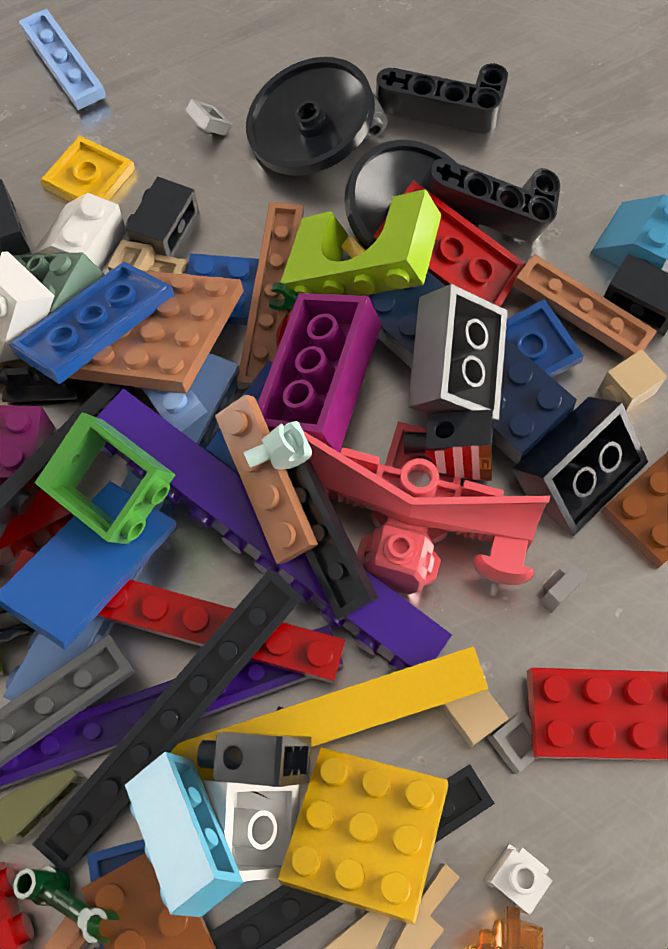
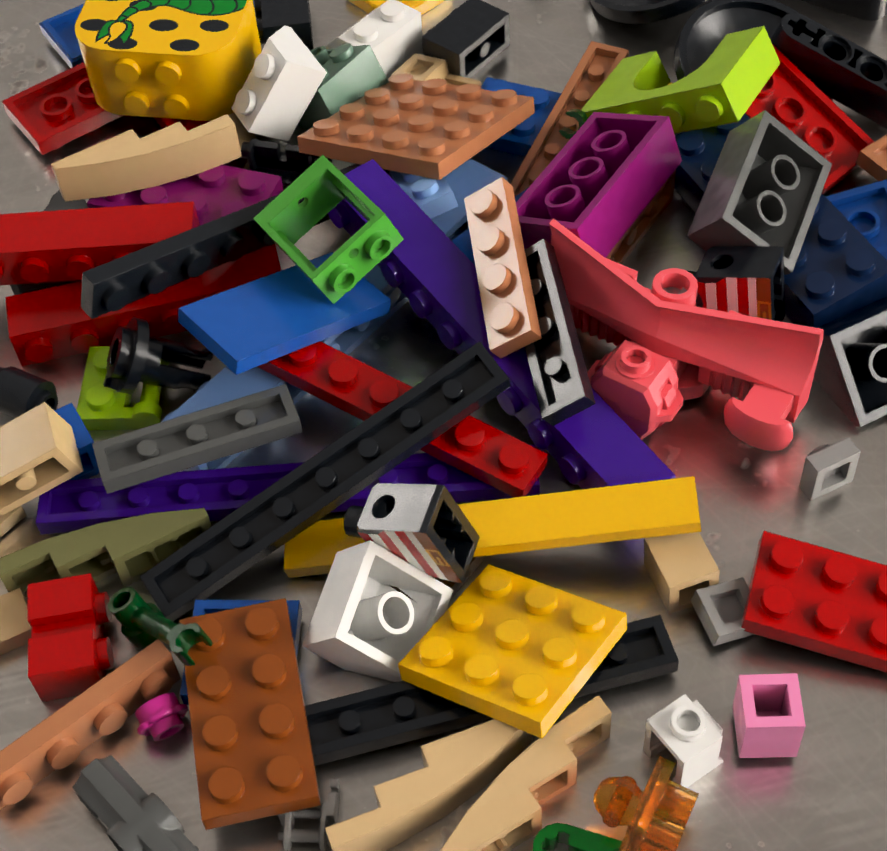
camera: 20 degrees right, 15 degrees down
blue tile [9,262,175,384] -> none
brick [125,752,244,917] -> none
light aqua piece [243,421,312,470] -> none
none -> bright pink brick [732,673,806,758]

